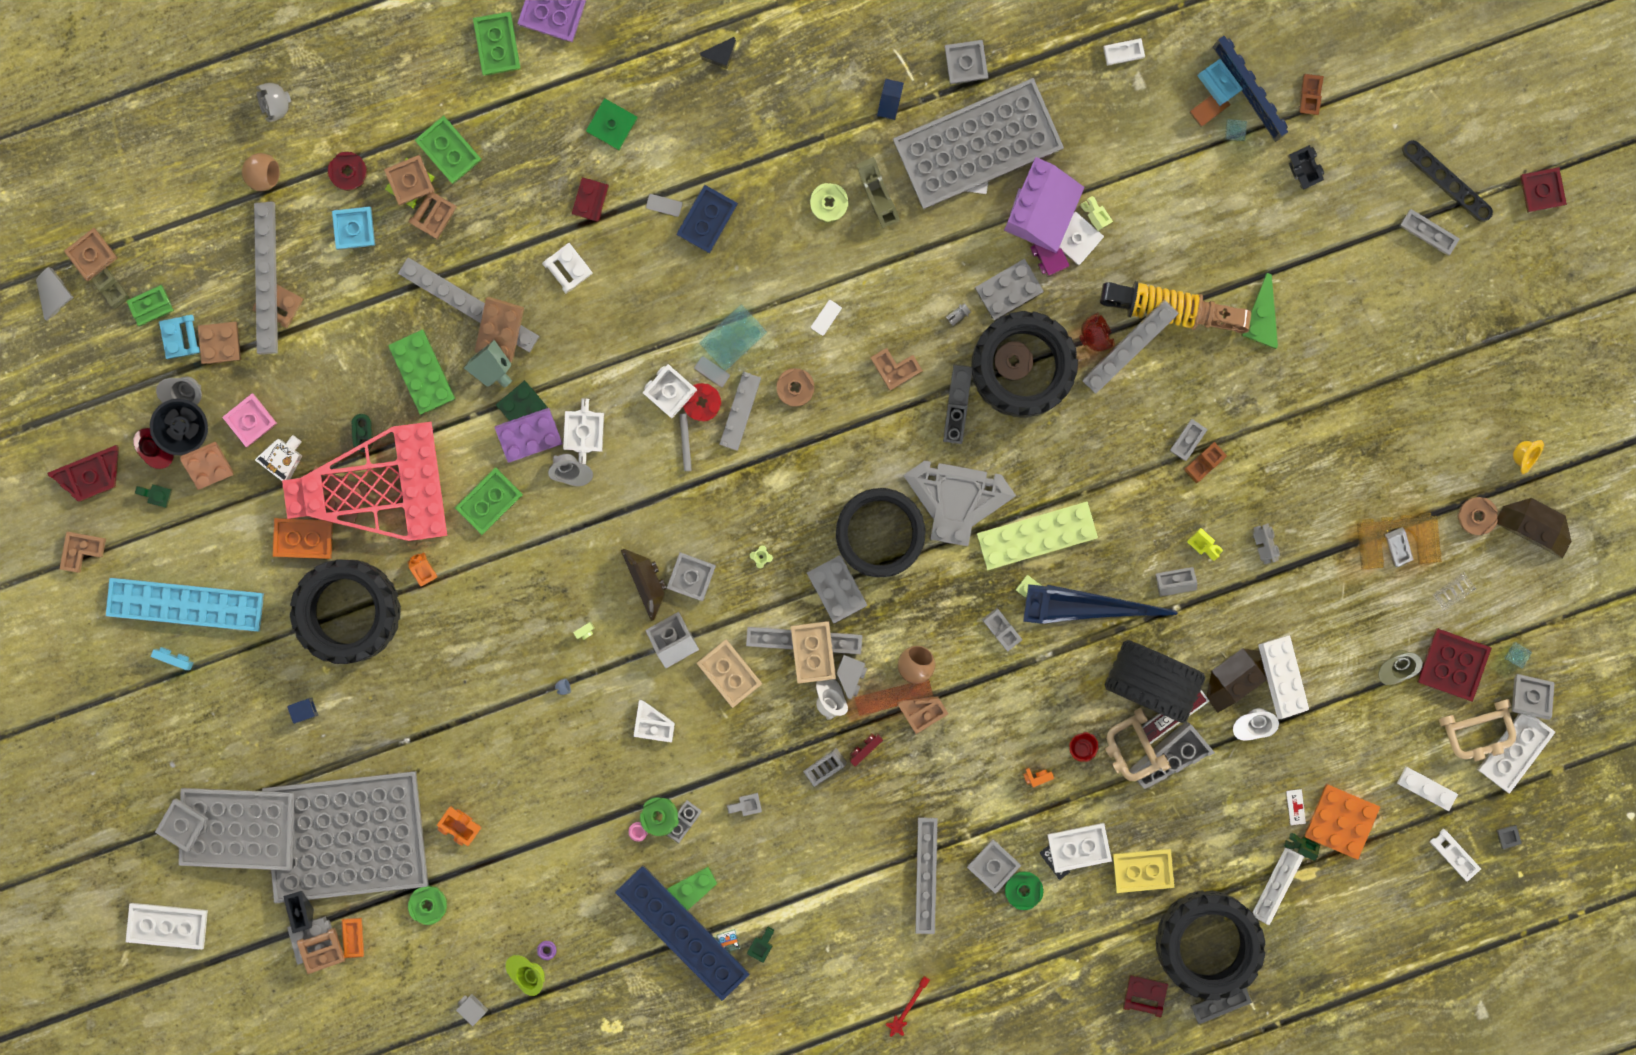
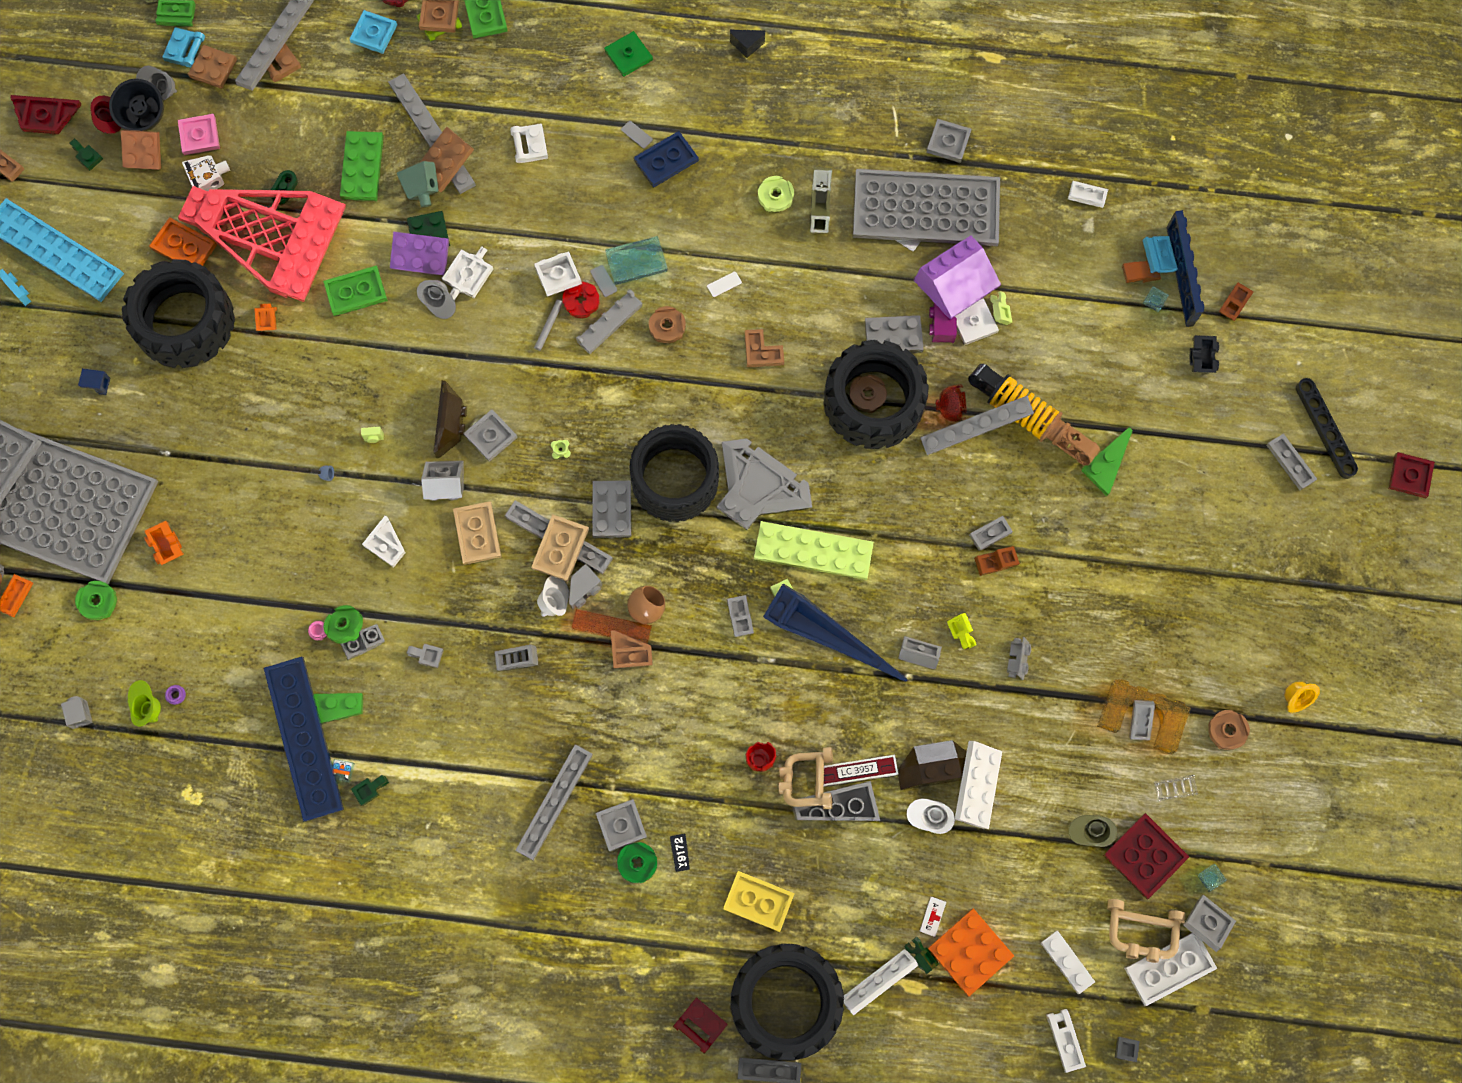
camera: 25 degrees right, 15 degrees down
medium nougat plate [408,192,457,240] -> none
dark red plate [572,177,609,222] -> none
dark red plate [849,733,883,767] -> none
dark blue slope [877,78,904,120] -> none
red piece [886,976,930,1037] -> none
dark grey slope [943,364,972,444] -> none
light grey pin [946,303,971,326] -> none
orange bracket [1023,768,1054,787] -> none
white plate [1047,823,1112,873] -> none
black tyre [1104,640,1206,723] -> none
dark brown wedge [1497,498,1572,559] -> none

